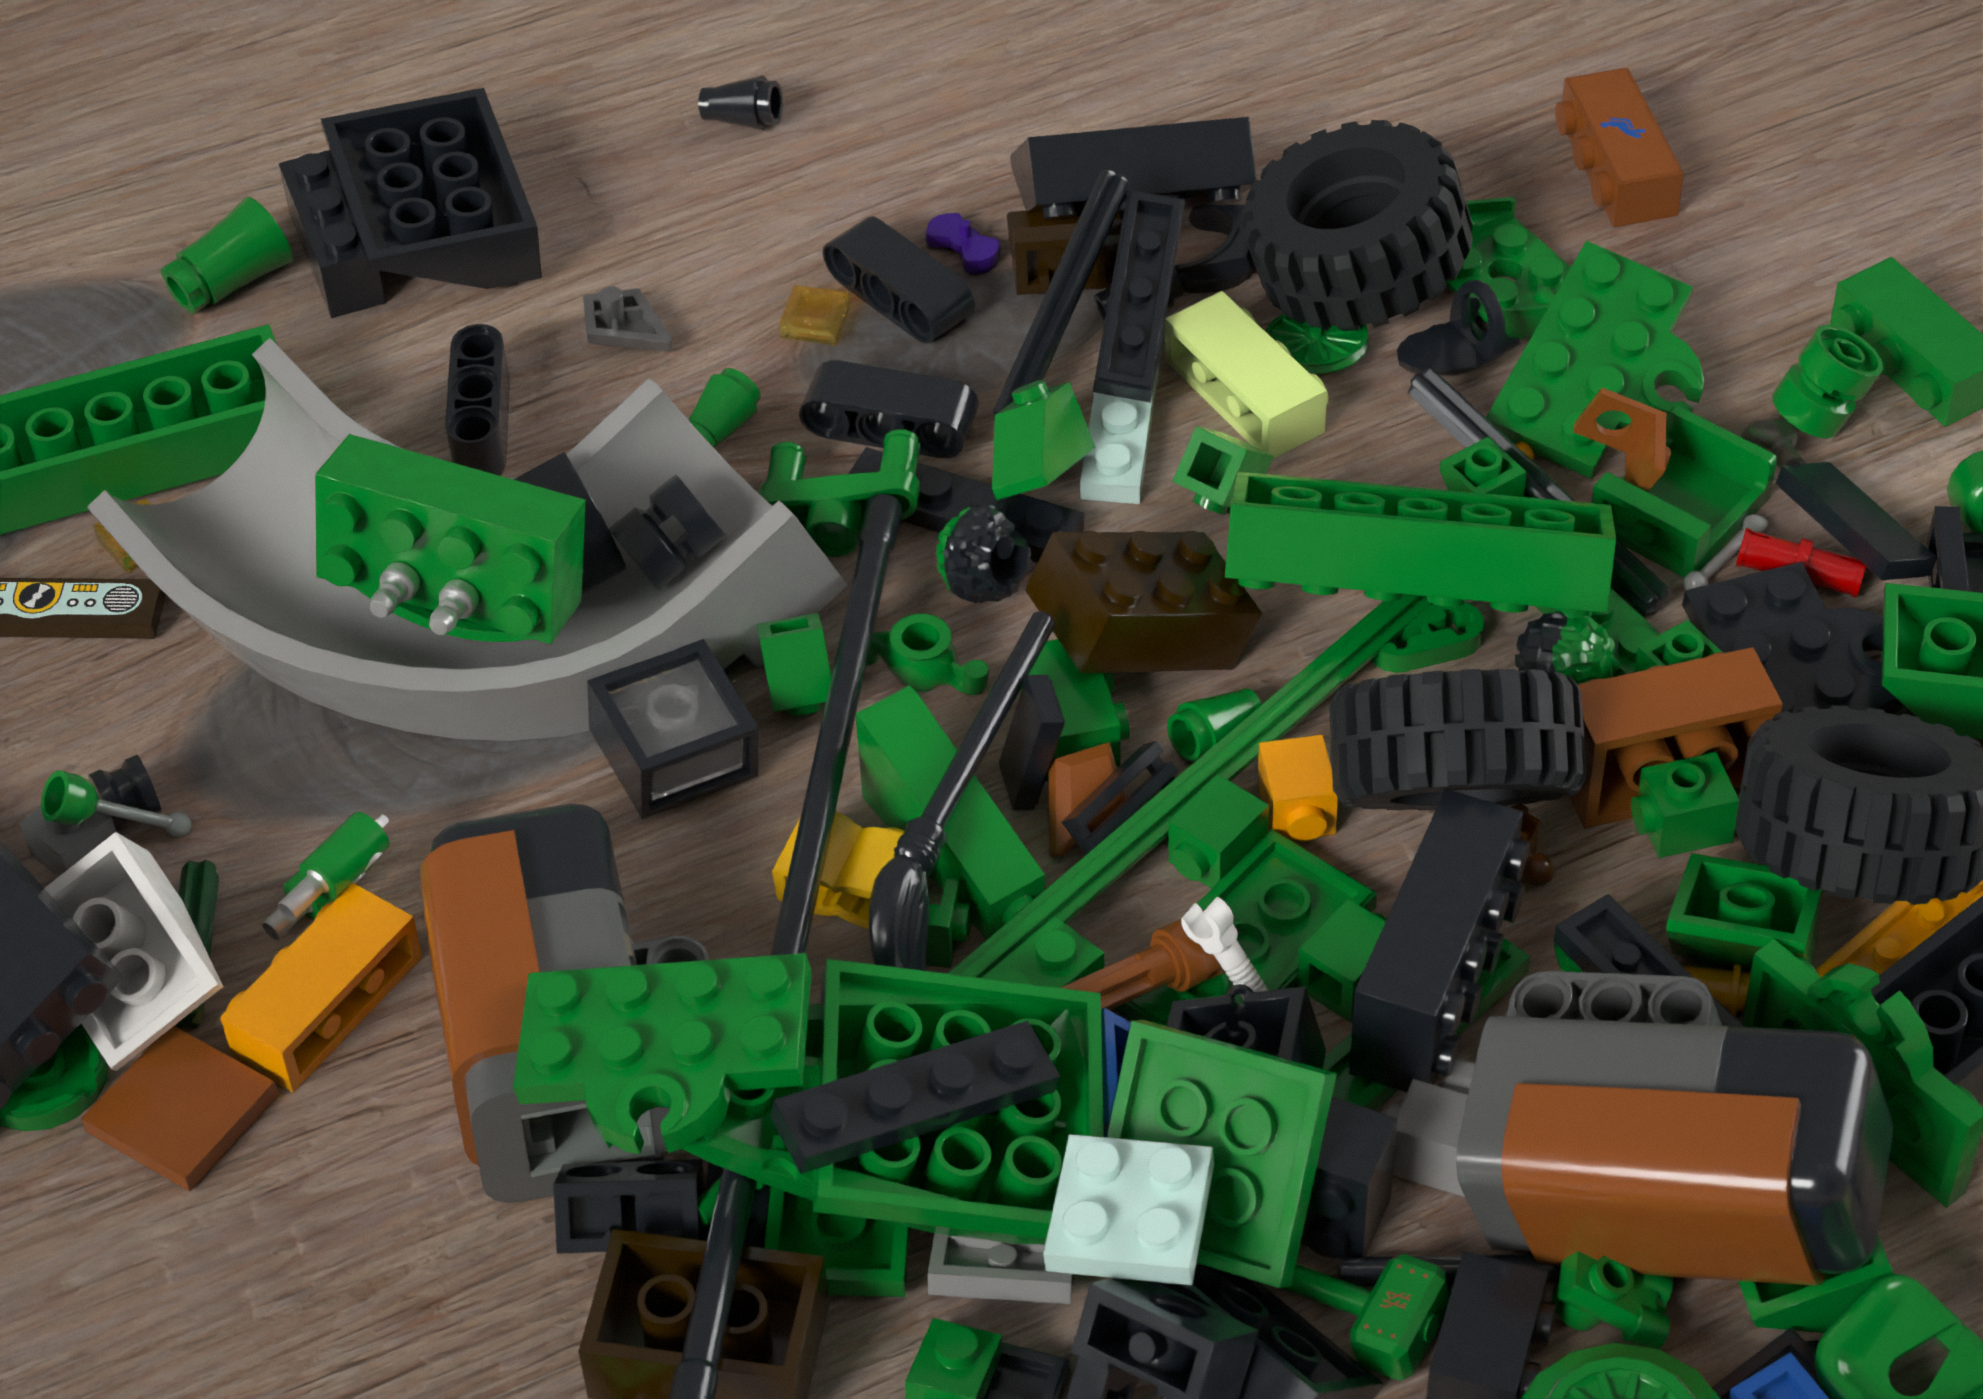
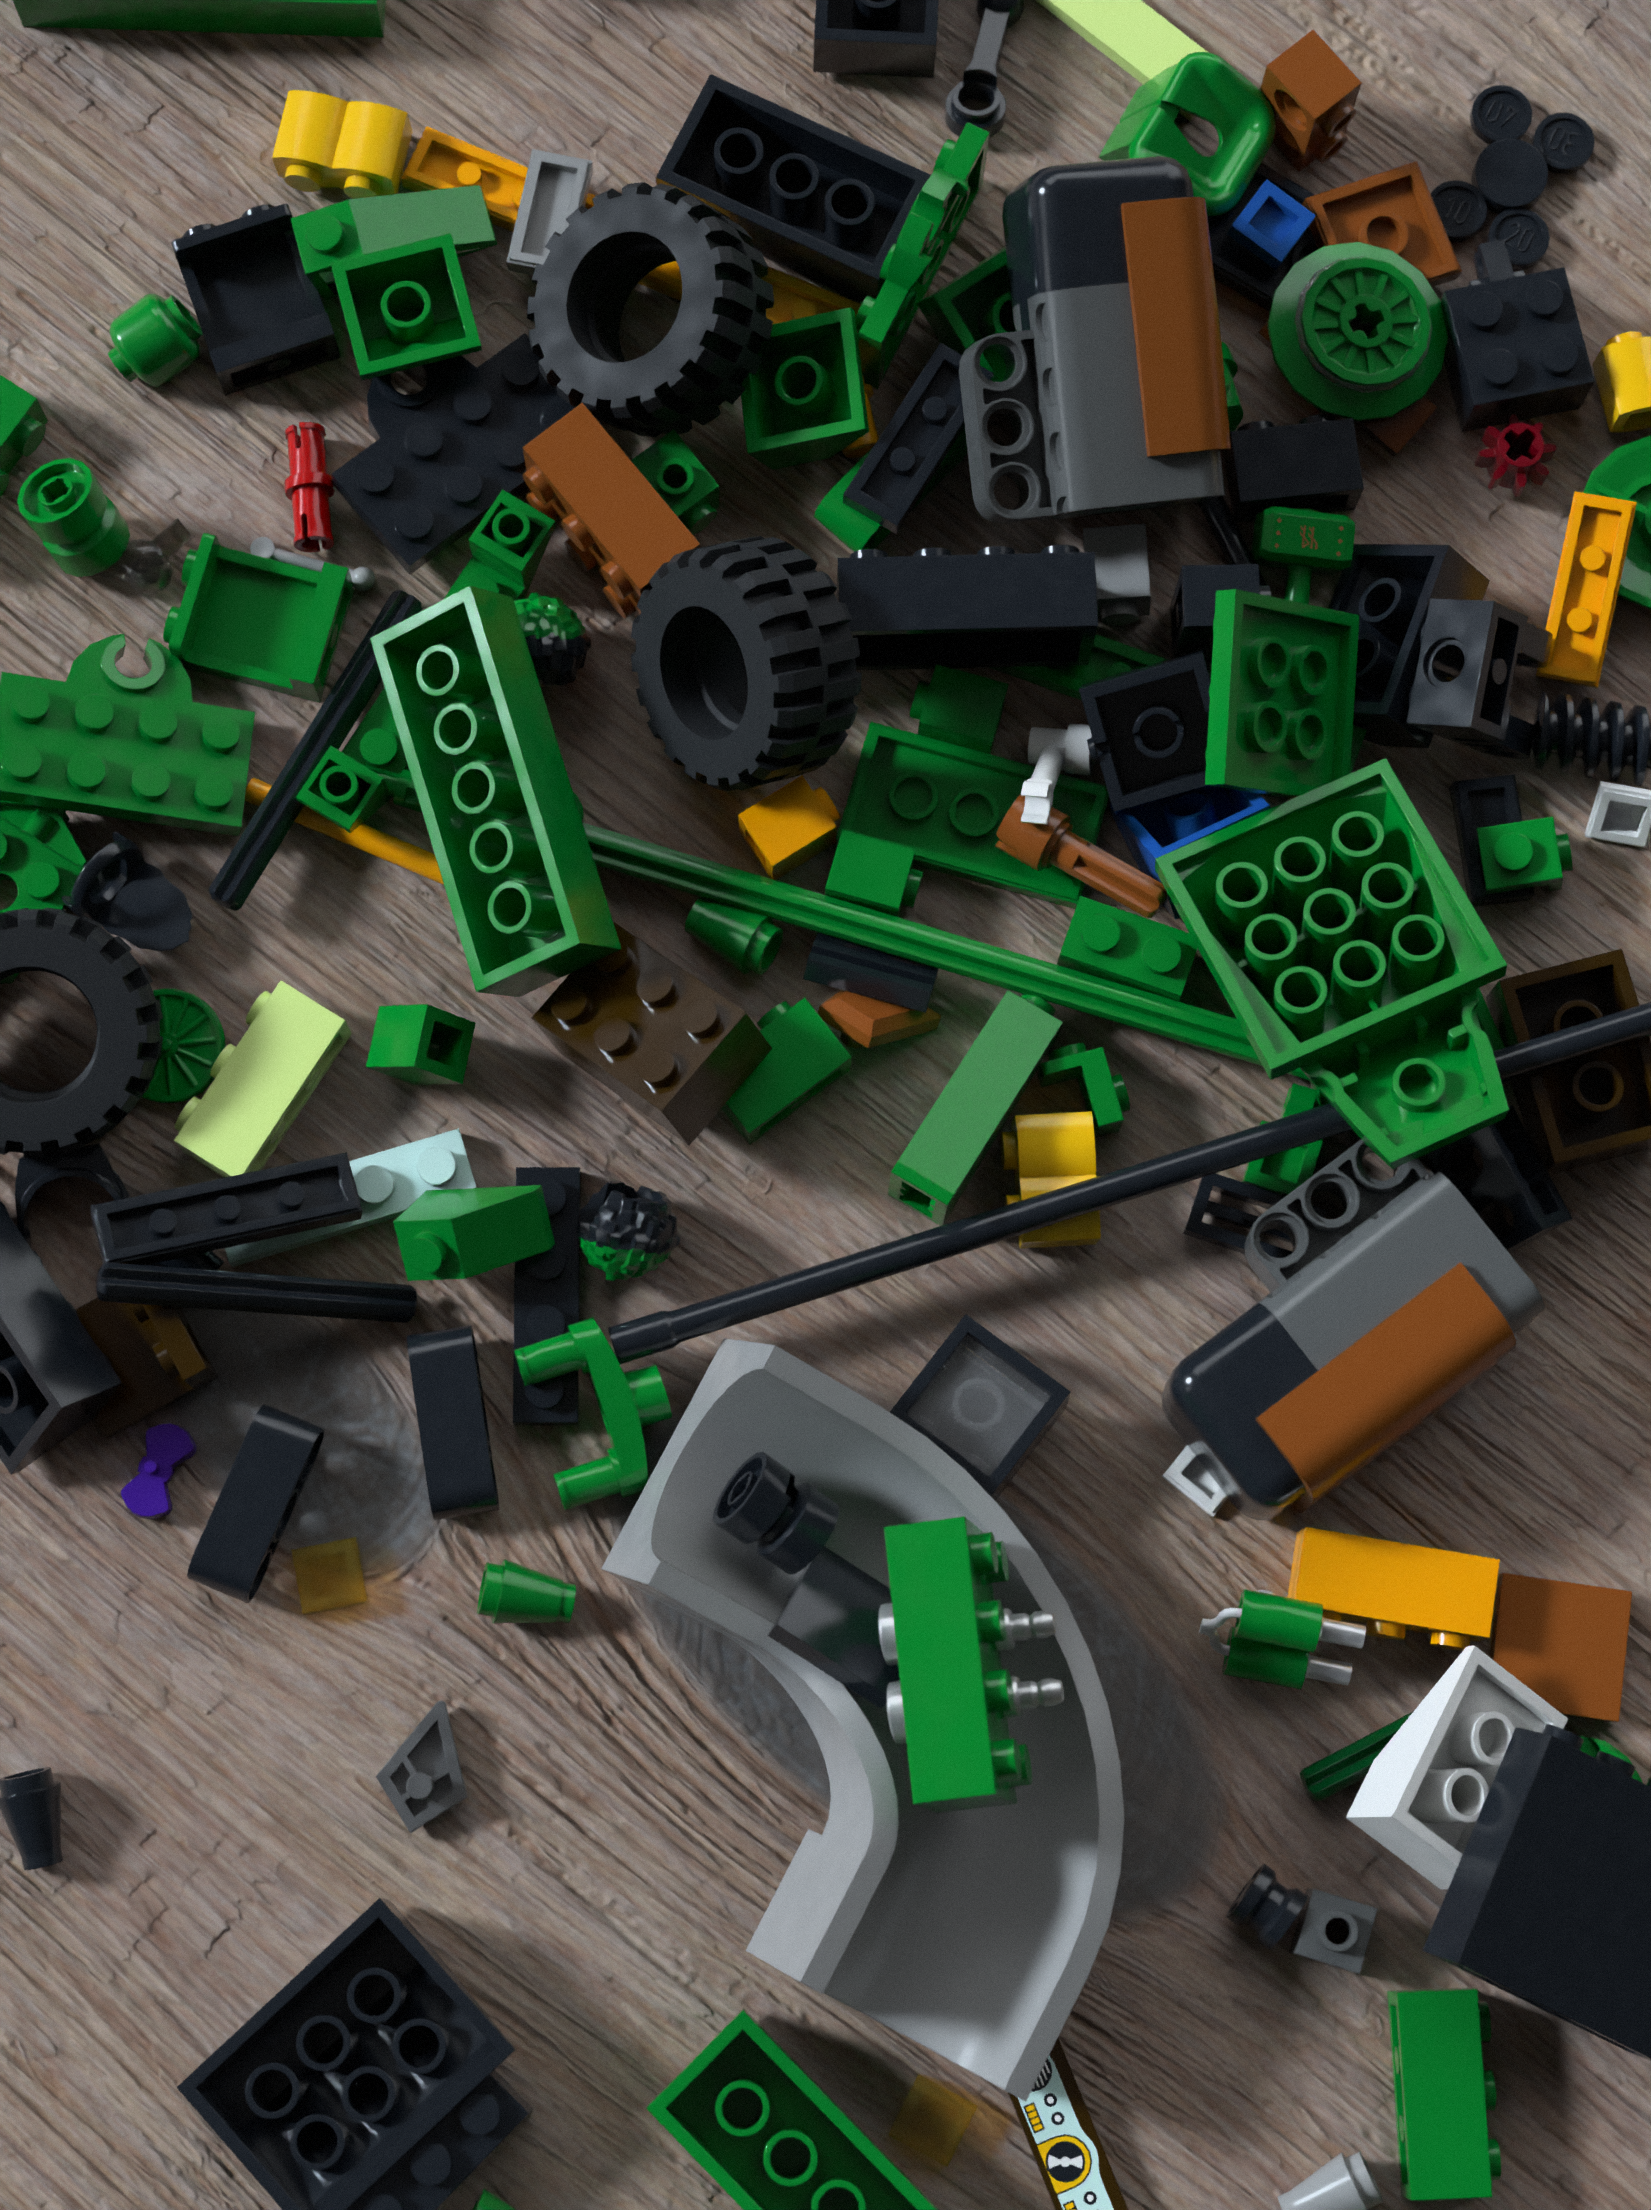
camera: 120 degrees left, 30 degrees up
green hinge [41,770,192,837] -> none
black beam [445,324,510,476] -> none
green plate [513,953,811,1155] -> none
green brick [756,613,831,716] -> none
black plate [770,1021,1060,1174] -> none
green piece [867,613,989,695] -> none
black piece [869,611,1056,971] -> none
black tile [998,675,1065,810] -> none
light aqua plate [1043,1134,1214,1285] -> none
dark orange bracket [1573,388,1671,492] -> none
black tile [1776,462,1937,581] -> none

